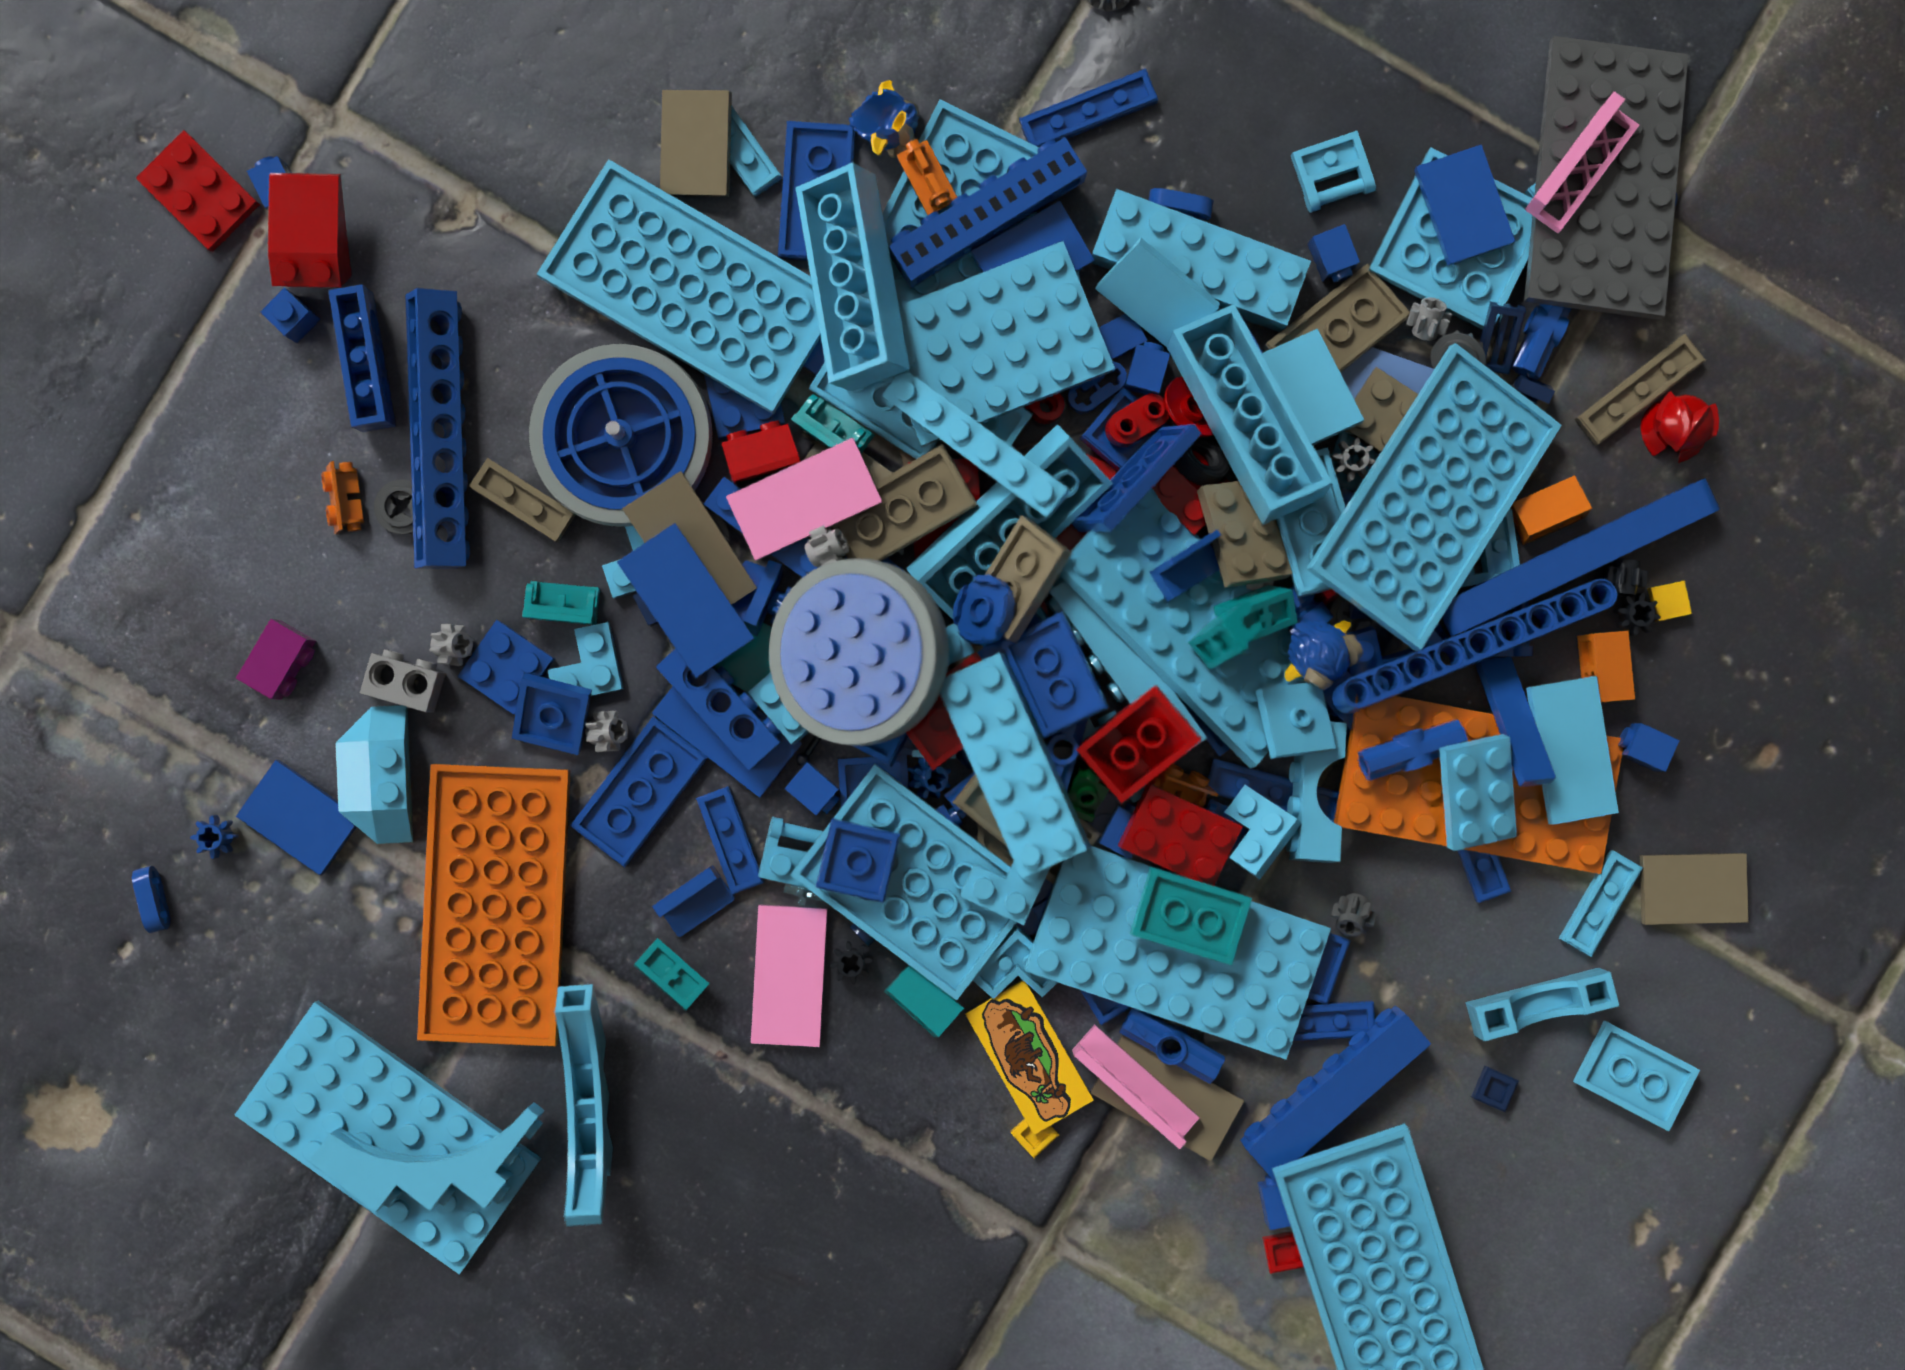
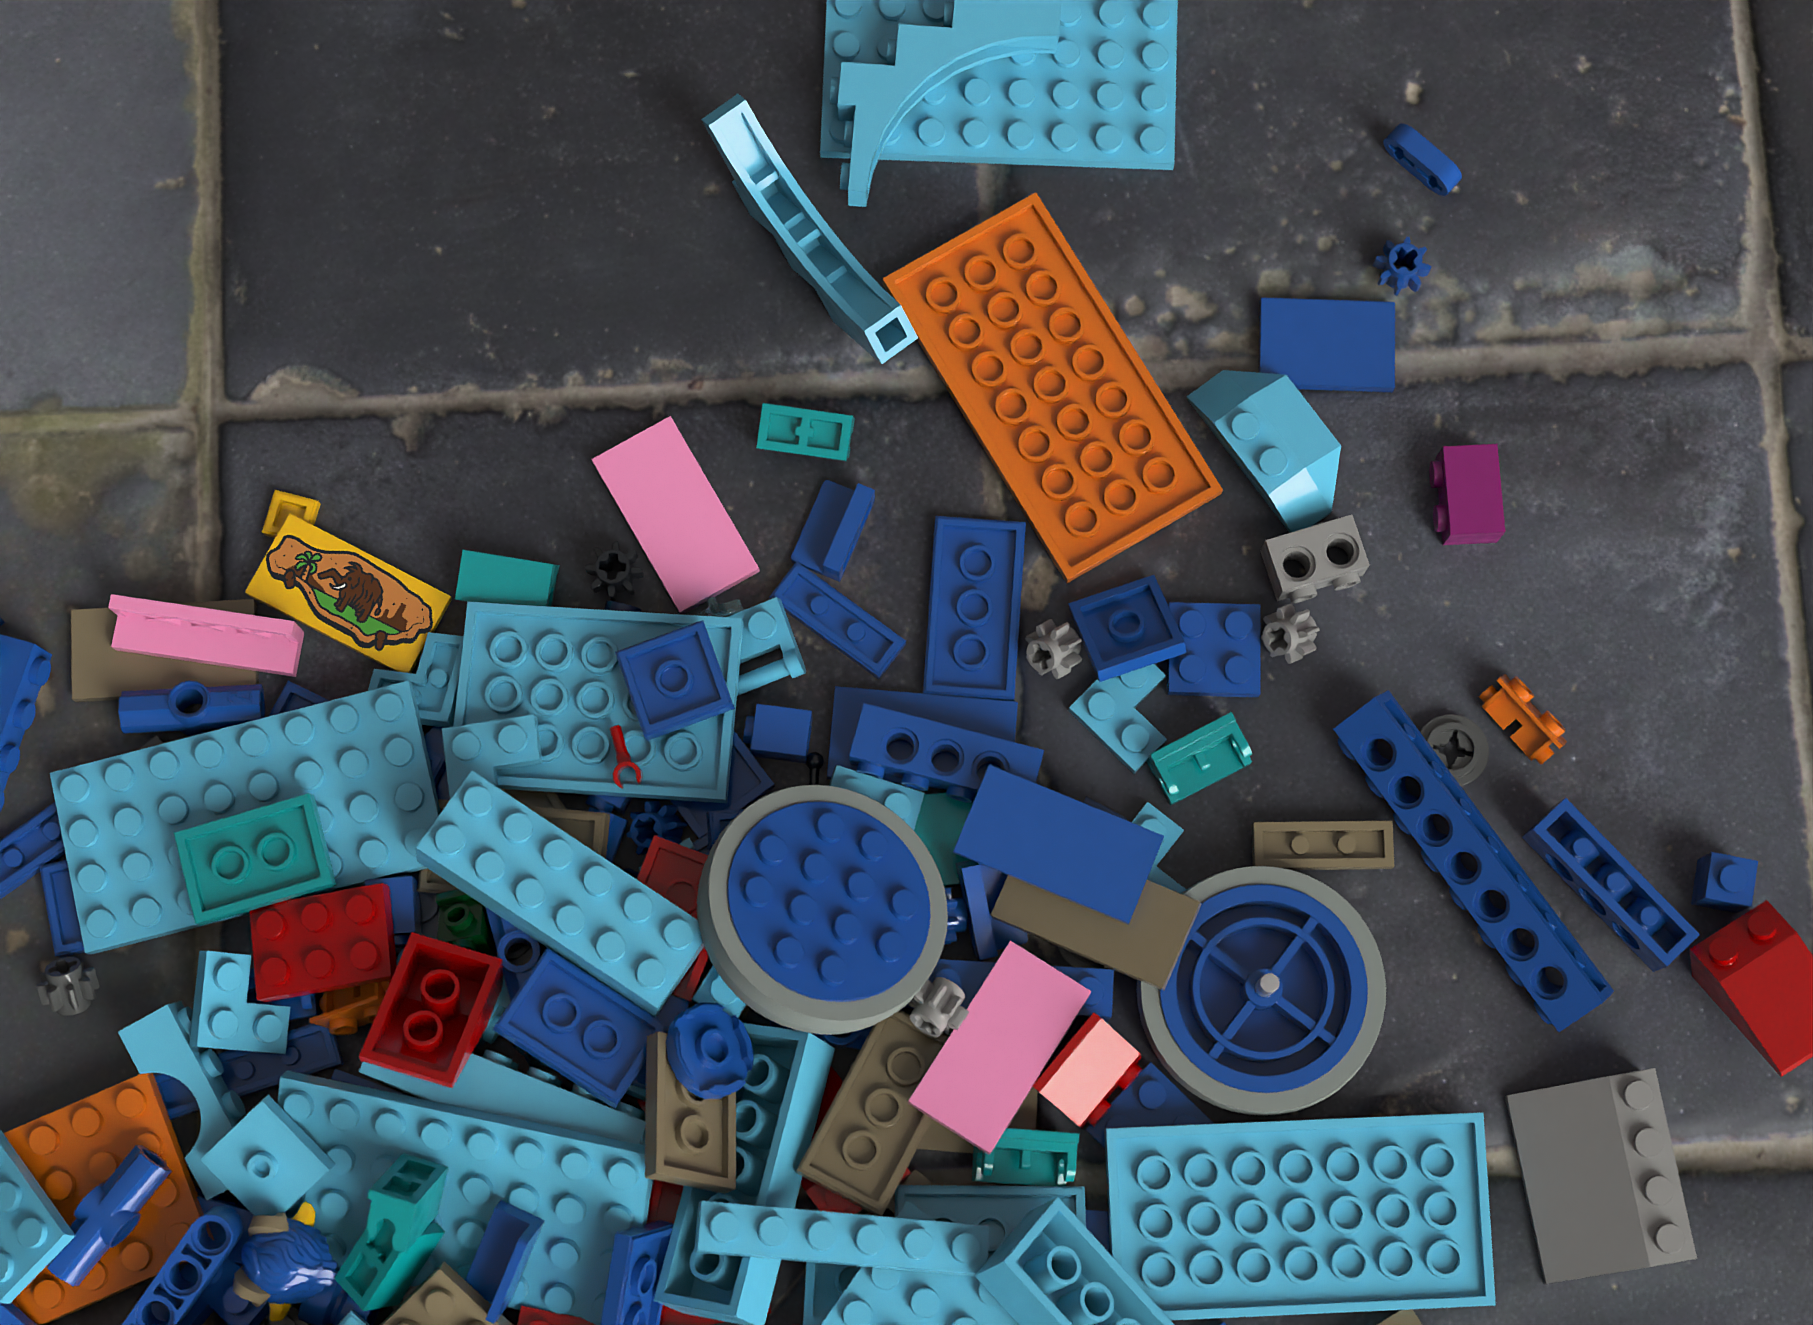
camera: 145 degrees right, 10 degrees down
none -> red hand [610,725,643,789]
none -> light grey slope [1505,1068,1697,1284]

